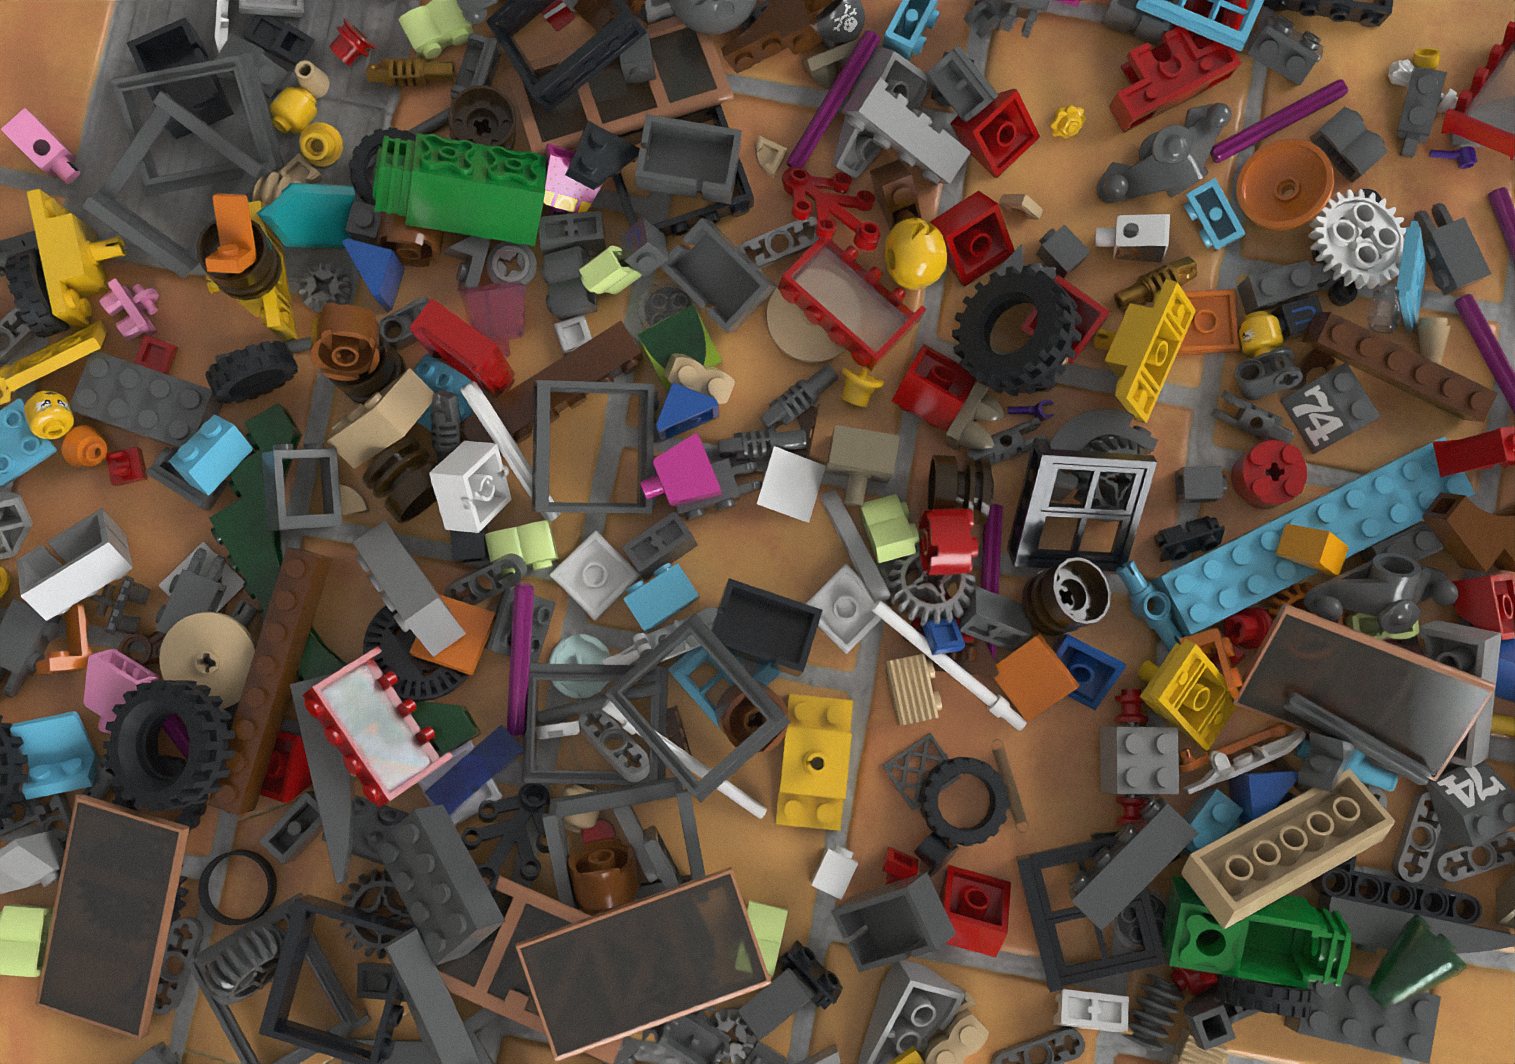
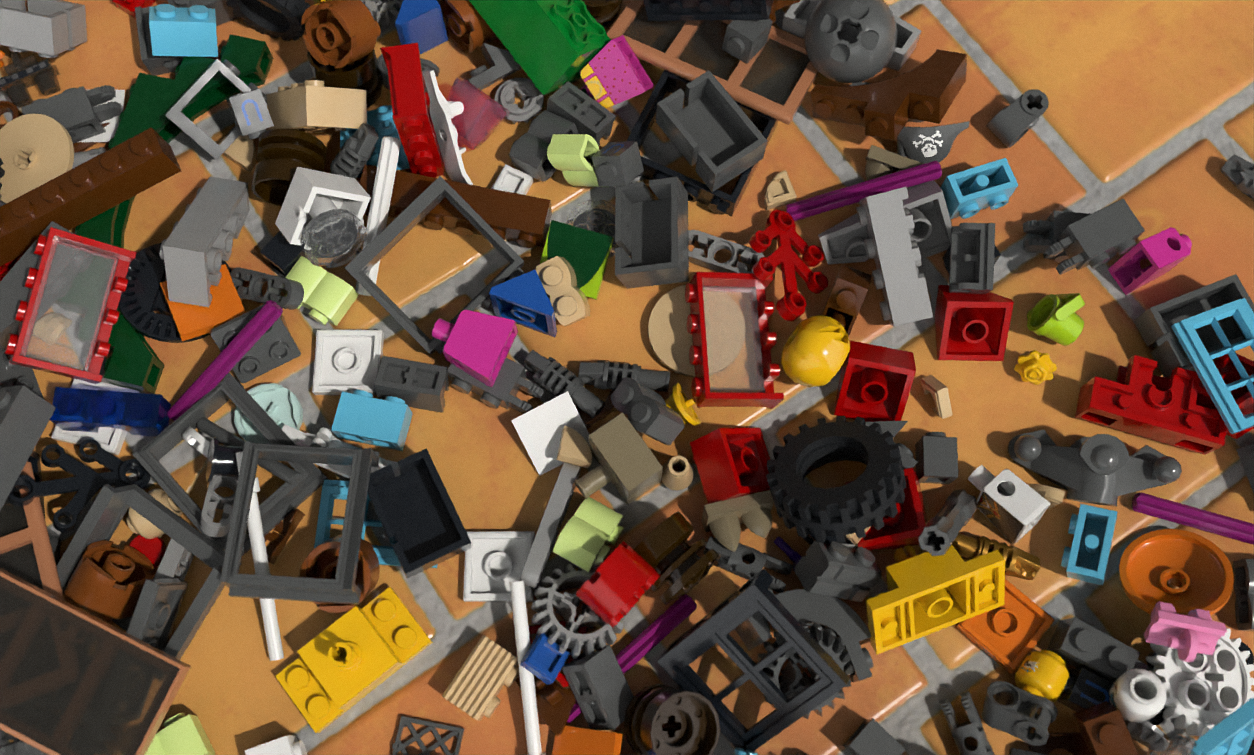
camera: 50 degrees right, 10 degrees down
black wing [565,121,640,190] -> none
none -> black piece [206,437,243,482]
none -> brick [226,88,274,140]
none -> clear tile [300,209,367,268]
none -> white piece [422,70,473,185]
none -> tan tile [556,426,592,469]
none -> dark grey brick [611,377,685,445]
none -> tan cone [661,456,694,491]
none -> dark grey brick [795,541,882,602]
none -> dark grey axle [918,489,978,556]
none -> lime piece [1027,293,1085,346]
none -> tan tile [1027,484,1066,509]
none -> white head [1110,669,1167,723]
none -> light grey gear [1123,718,1169,752]
none -> bright pink hips [1144,602,1227,662]

